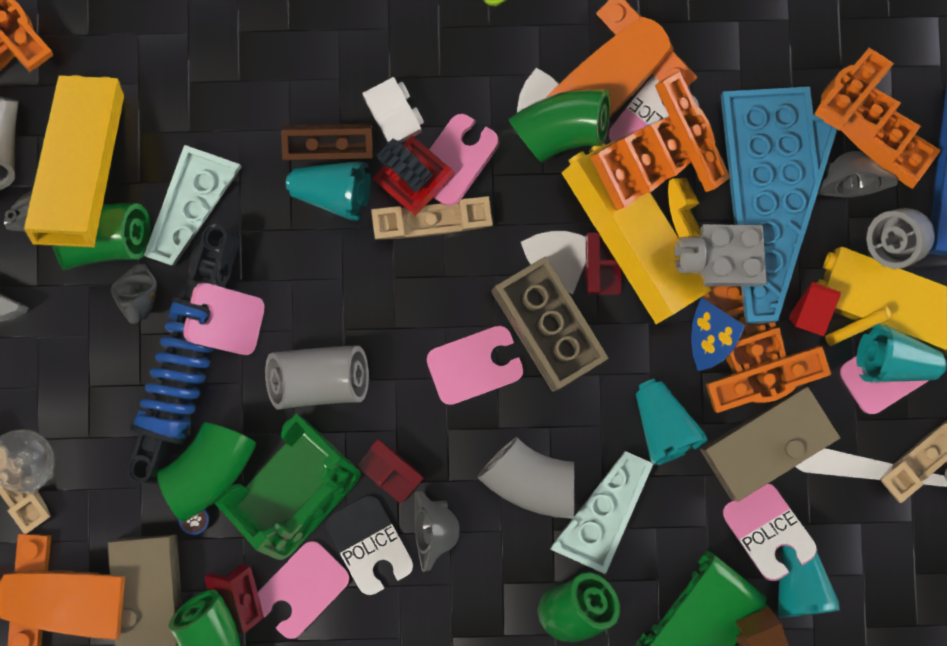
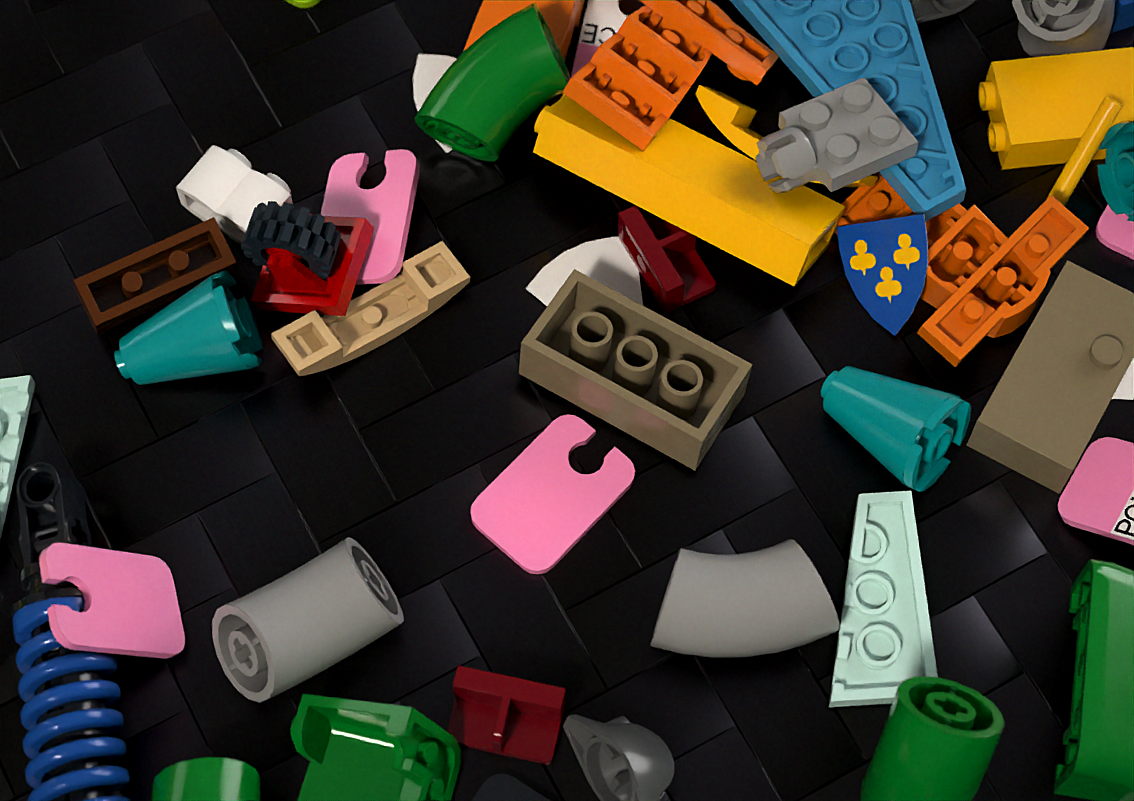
camera: 25 degrees left, 20 degrees down
red slope [789,282,841,336] -> none

